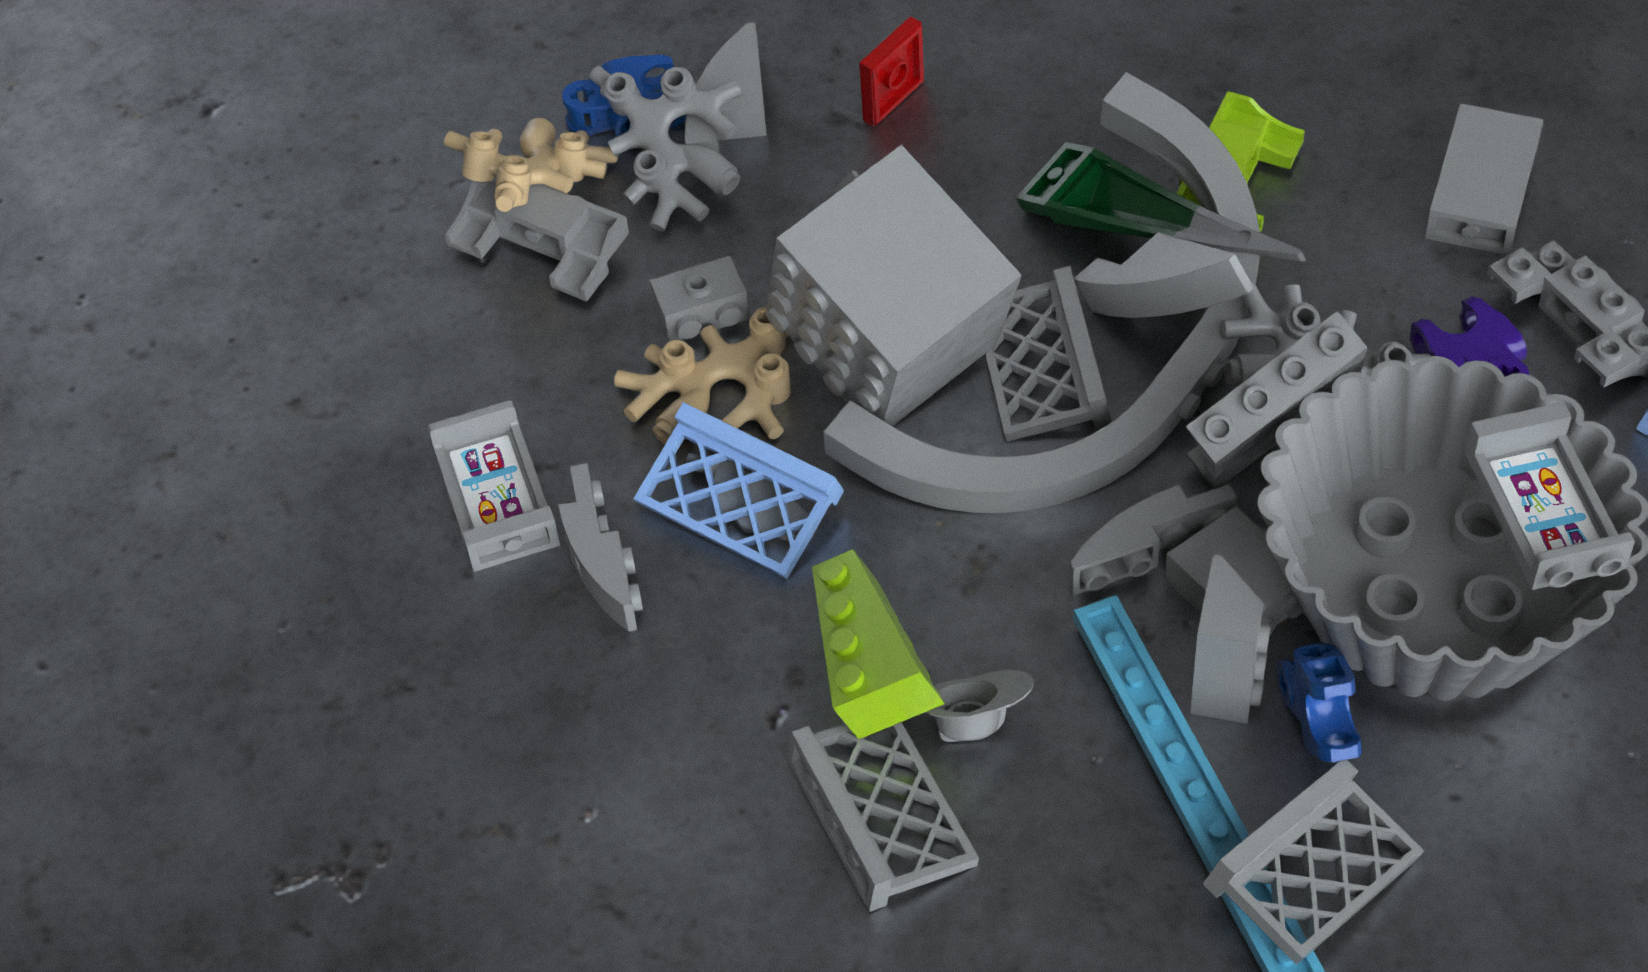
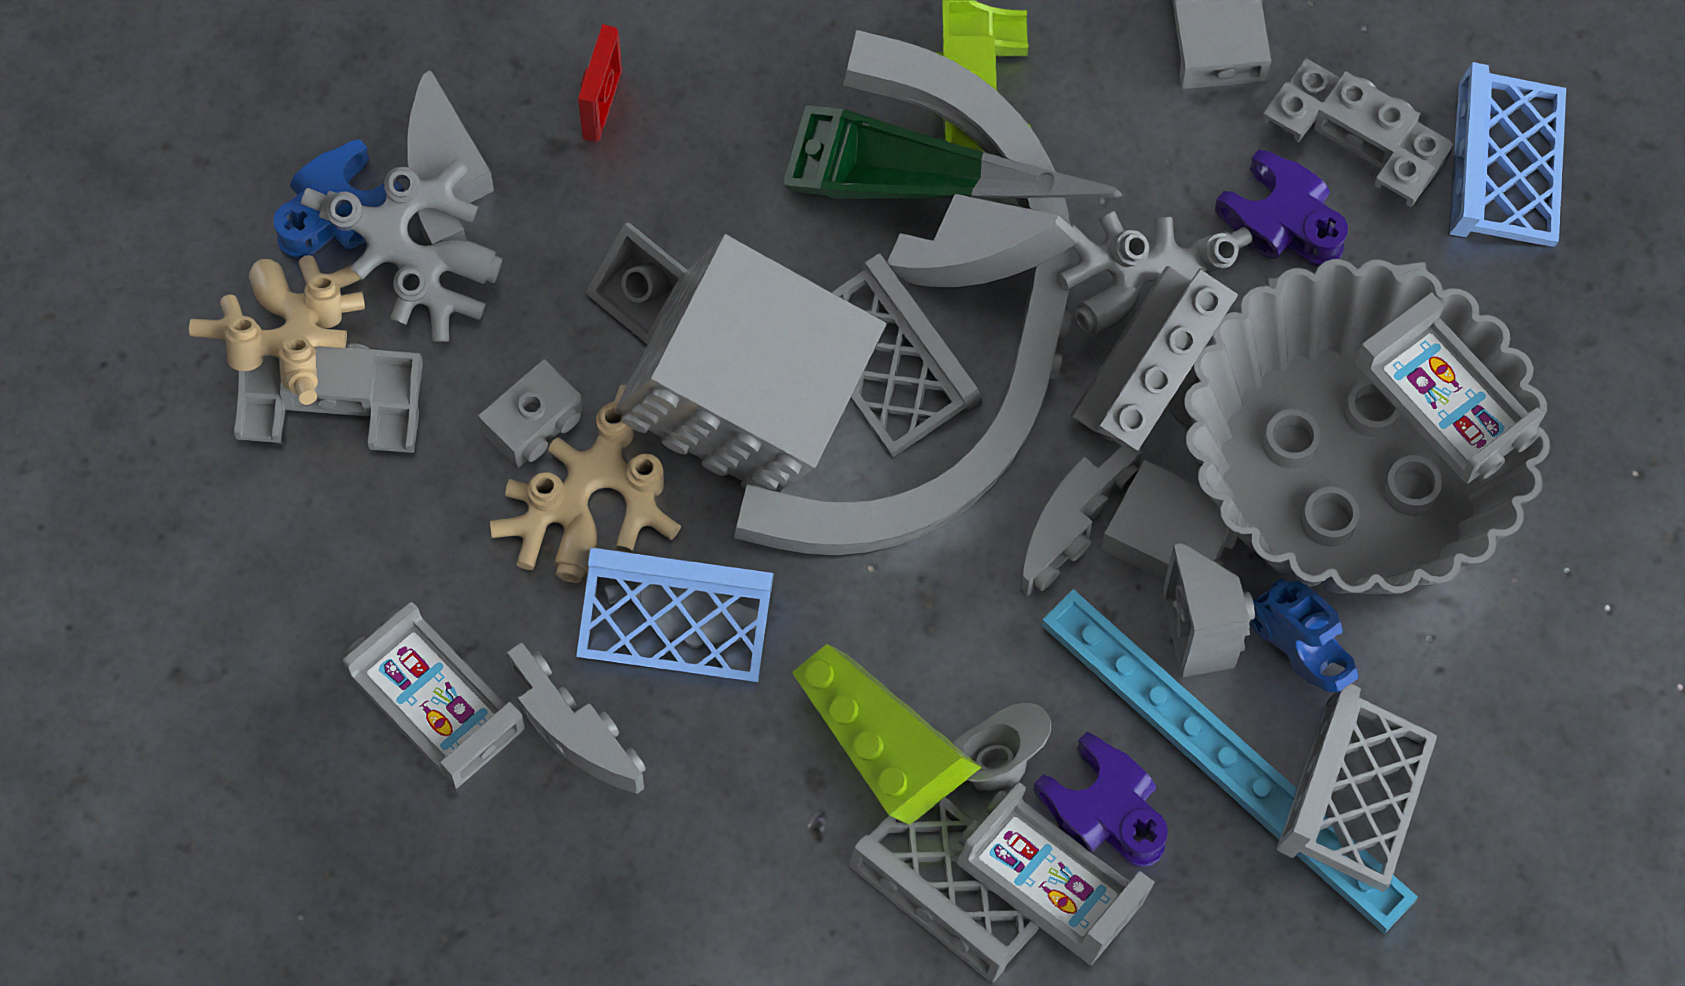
camera: 30 degrees left, 15 degrees up
none -> panel [956,782,1155,966]
none -> dark purple piece [1033,732,1168,867]

